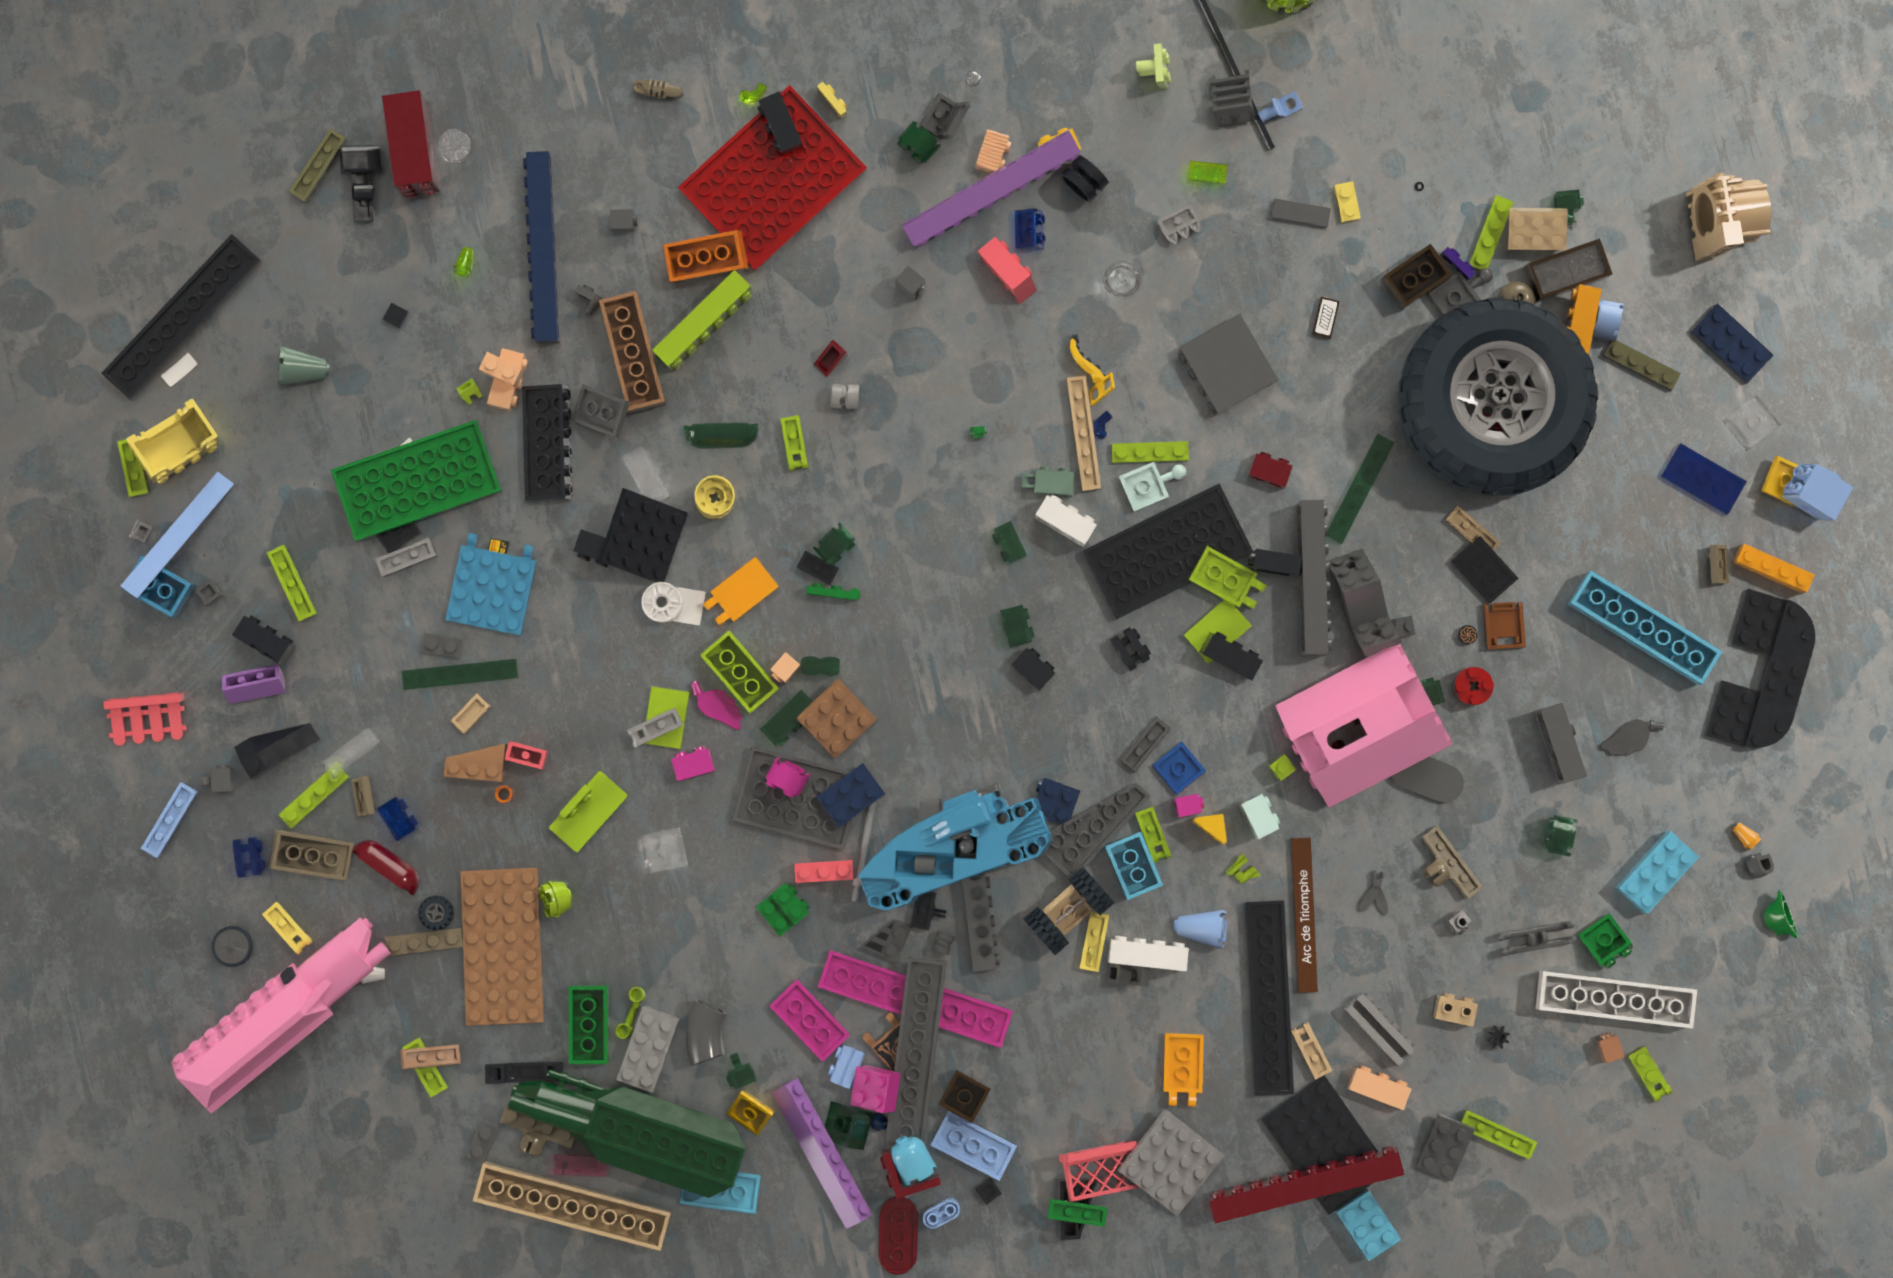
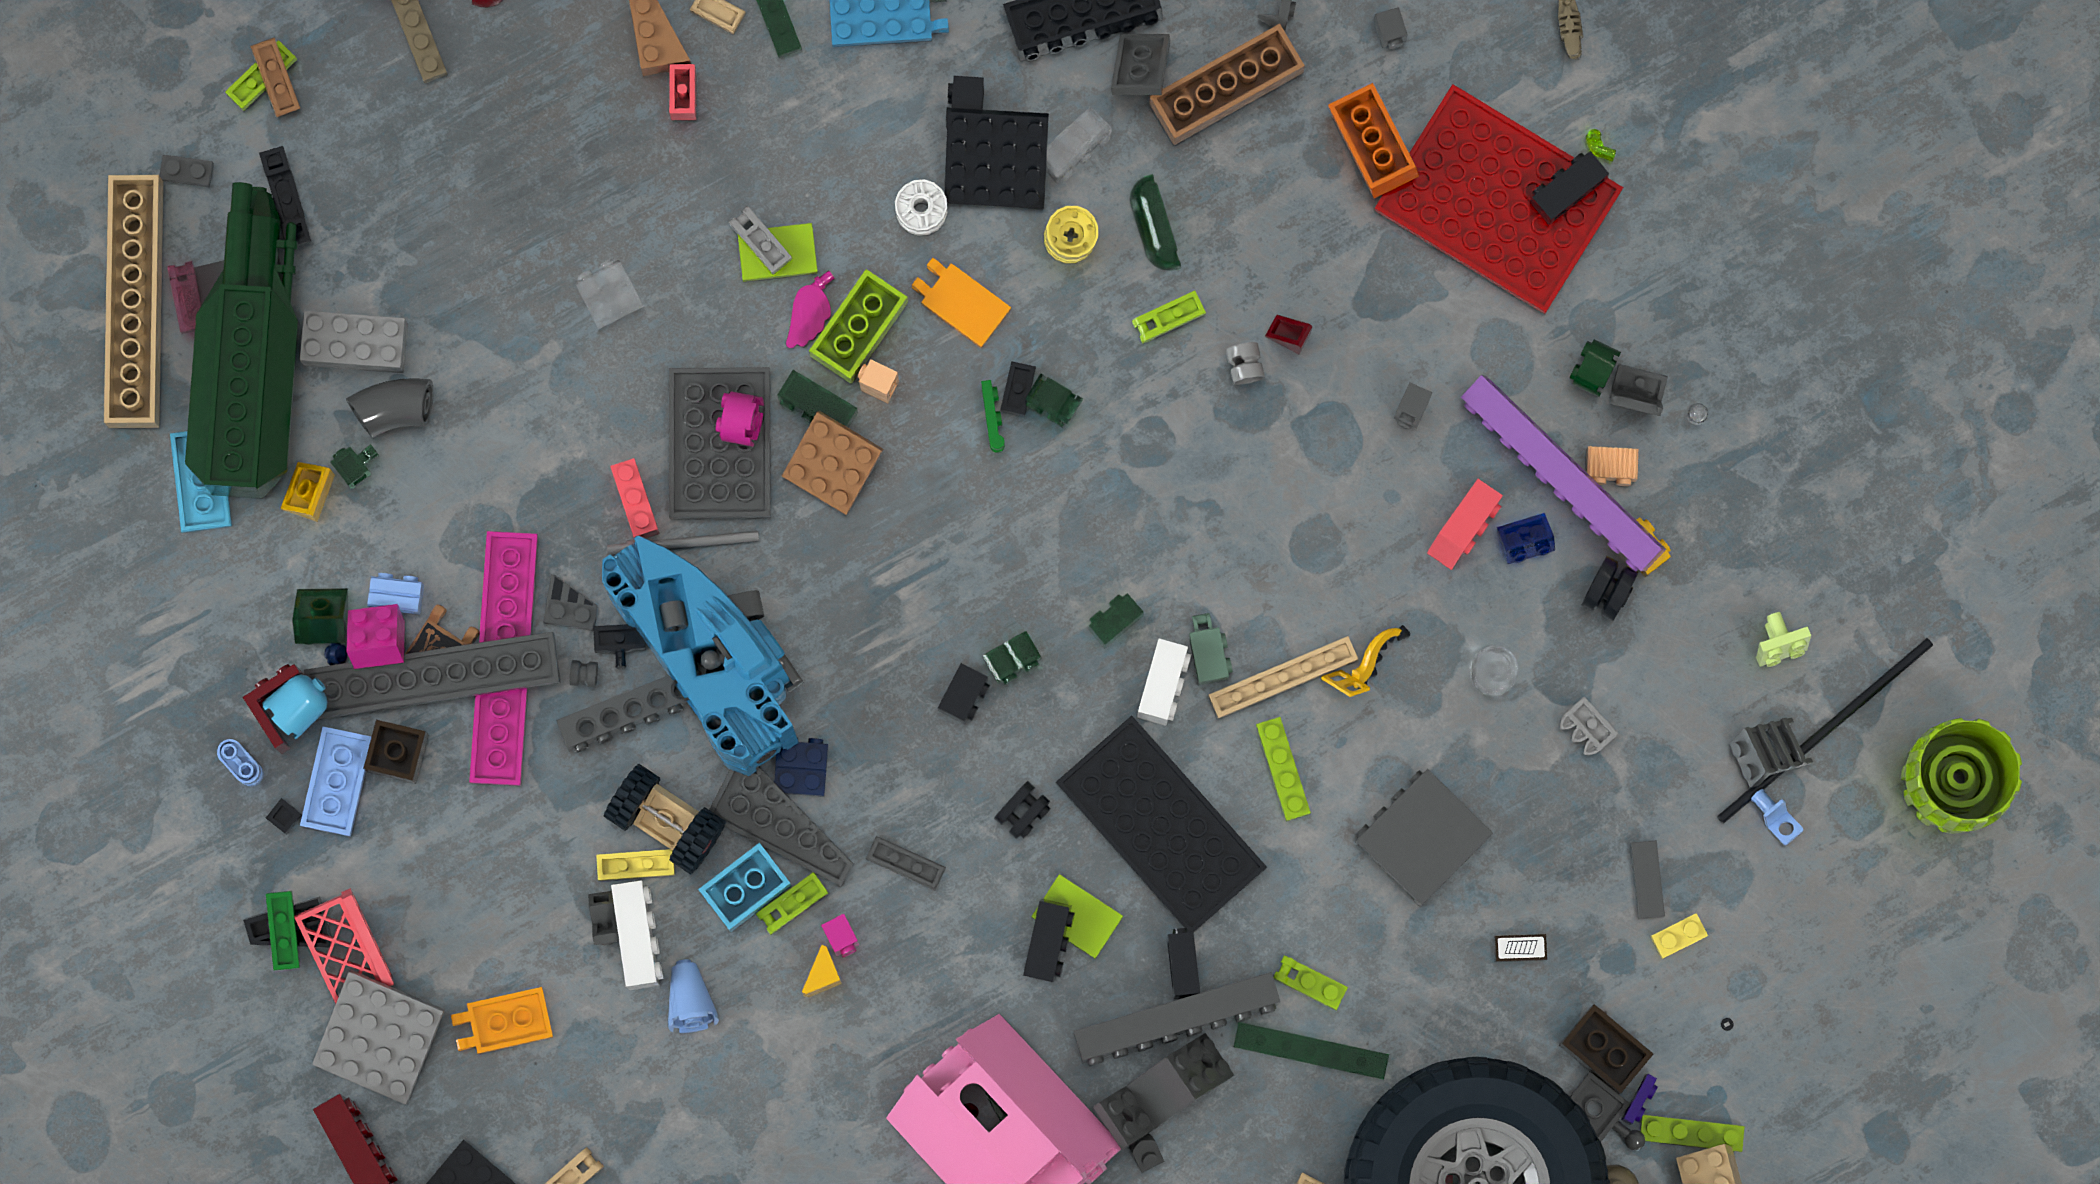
camera: 75 degrees right, 5 degrees down
black wheel [418,895,454,930] -> none
medium nougat plate [461,868,544,1026] -> none
orange beam [495,786,514,803] -> none
dark tan plate [500,1104,576,1156] -> none
lime cone [538,881,572,918] -> none
lime bracket [549,771,628,852] -> none
green brick [569,985,610,1064] -> none
lime bar [615,987,646,1039] -> none
lime brick [652,270,753,371] -> none
dark pink brick [671,746,715,782] -> none
white sticker [673,587,706,626] -> none
green plate [756,883,810,937] -> none
dark pink plate [769,979,850,1062] -> none
medium lavender brick [771,1078,872,1229] -> none
clear green brick [801,656,840,677] -> none
dark blue plate [816,763,885,828] -> none
light yellow plate [817,82,847,119] -> none
dark red tile [878,1196,918,1275] -> none
green plate [969,426,987,438] -> none
clear blue arm [1094,411,1113,439] -> none
light aqua plate [1119,462,1187,512] -> none
blue tile [1152,741,1206,795] -> none
clear neon green plate [1187,160,1228,184] -> none
lime tile [1188,546,1267,609] -> none
lime piece [1226,853,1260,883] -> none
light aqua brick [1239,794,1281,839] -> none
black plate [1245,900,1294,1096] -> none
dark red brick [1248,452,1293,489] -> none
lime brick [1268,754,1296,781] -> none
reddish brown tile [1291,838,1318,993] -> none
none -> lime plate [1273,955,1348,1011]

